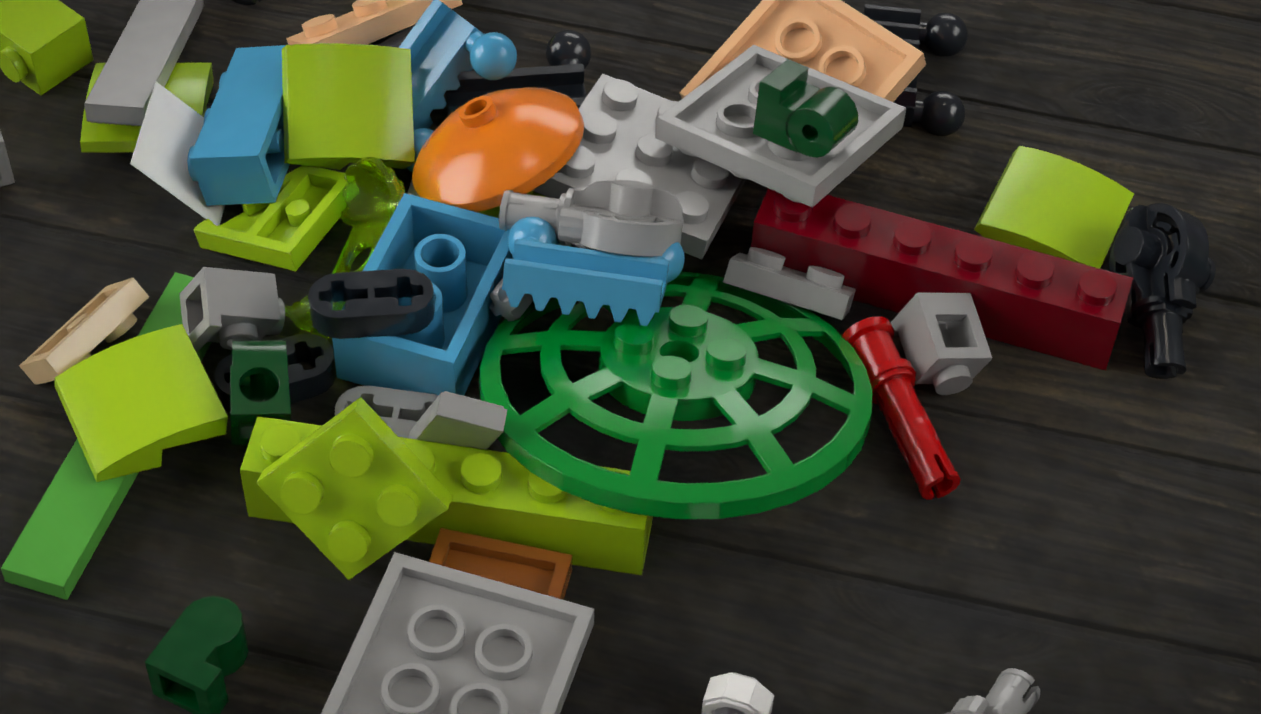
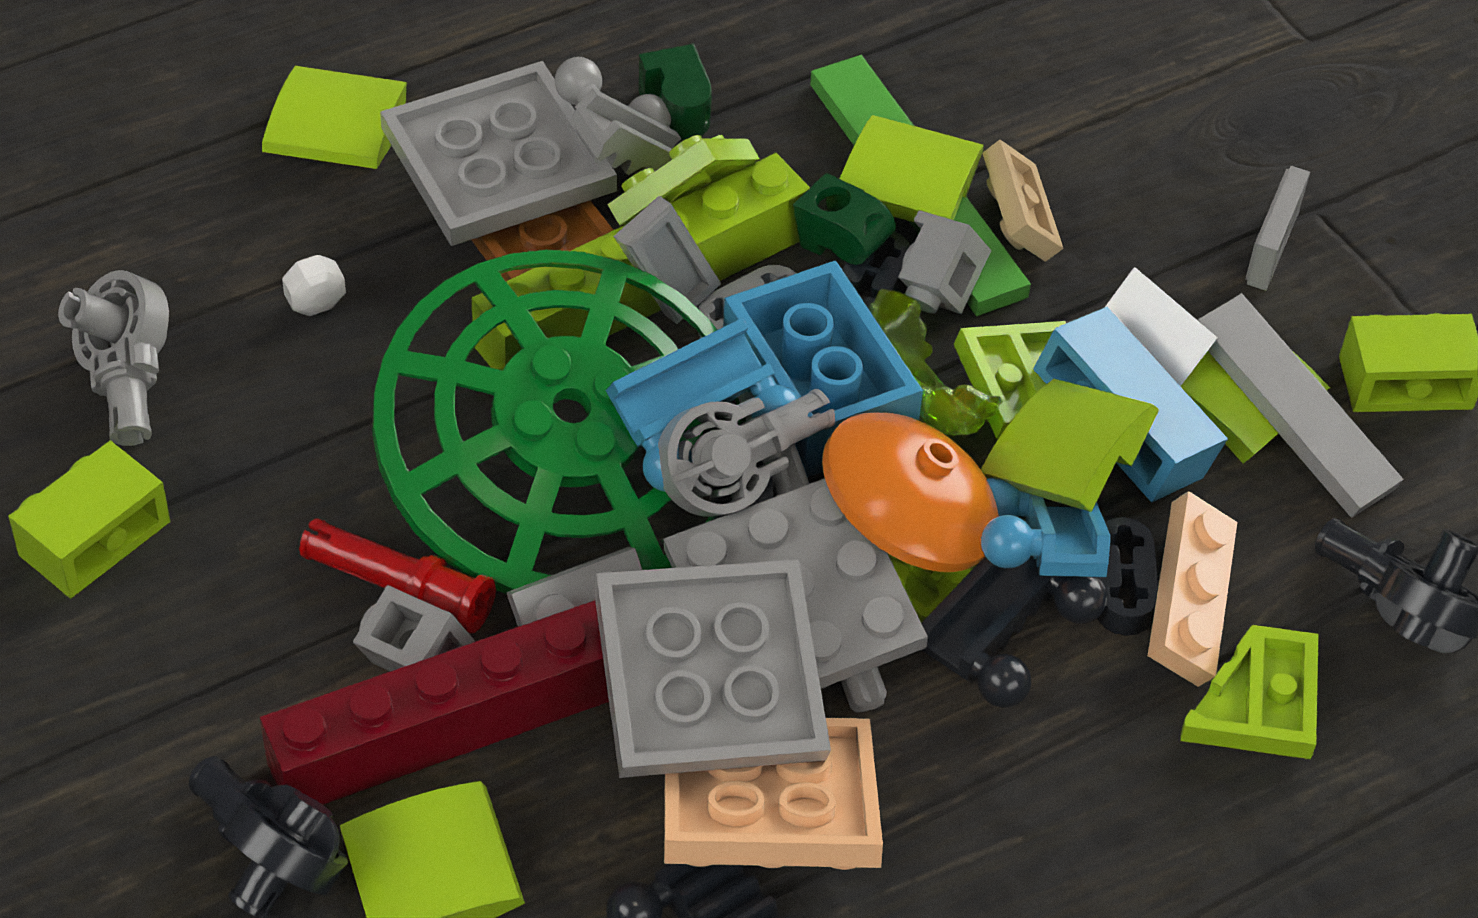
camera: 135 degrees right, 0 degrees up
black beam [308,269,435,339] -> none
dark green leg [753,59,858,158] -> none
none -> lime brick [8,440,170,599]
none -> light grey gear [555,57,681,175]

